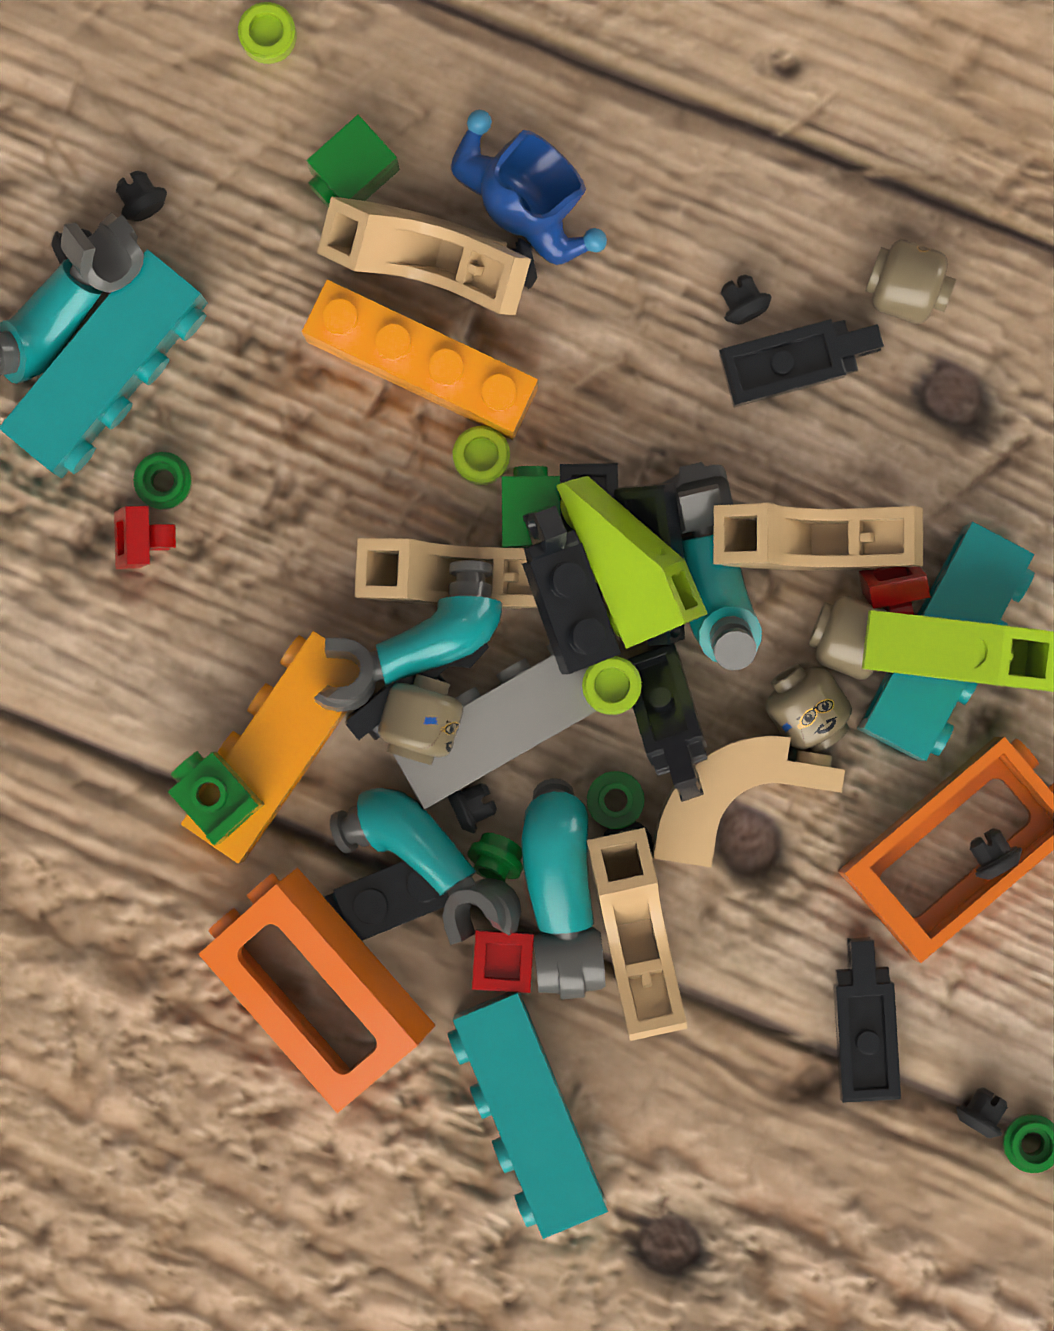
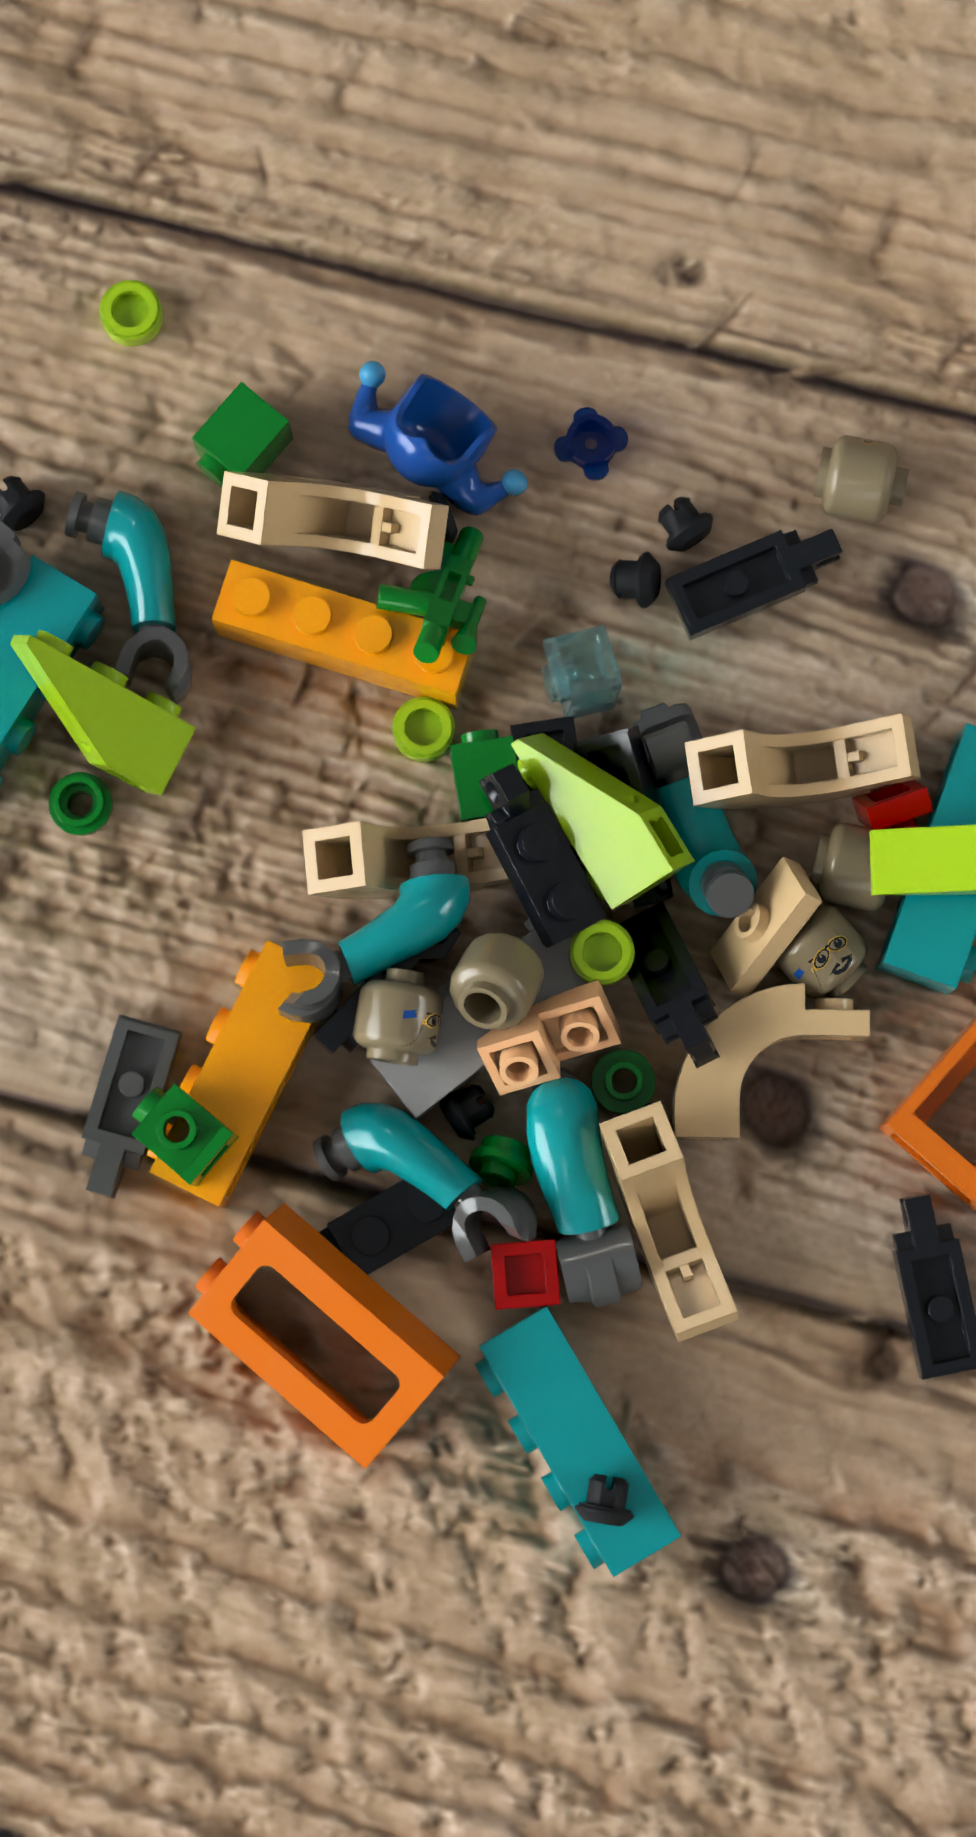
camera: 10 degrees left, 5 degrees down
red tile [114,506,176,569] -> none
none -> lime slope [10,630,196,796]
none -> piece [65,491,193,705]
none -> dark grey hinge [82,1014,183,1199]
none -> green piece [376,526,486,663]
none -> dark tan head [449,933,544,1030]
none -> light nougat slope [477,980,621,1095]
none -> clear light blue brick [542,625,623,718]
none -> clear blue plate [554,407,628,481]
none -> black piece [575,1474,634,1526]
none -> black piece [610,552,661,608]
none -> tan plate [709,857,822,997]

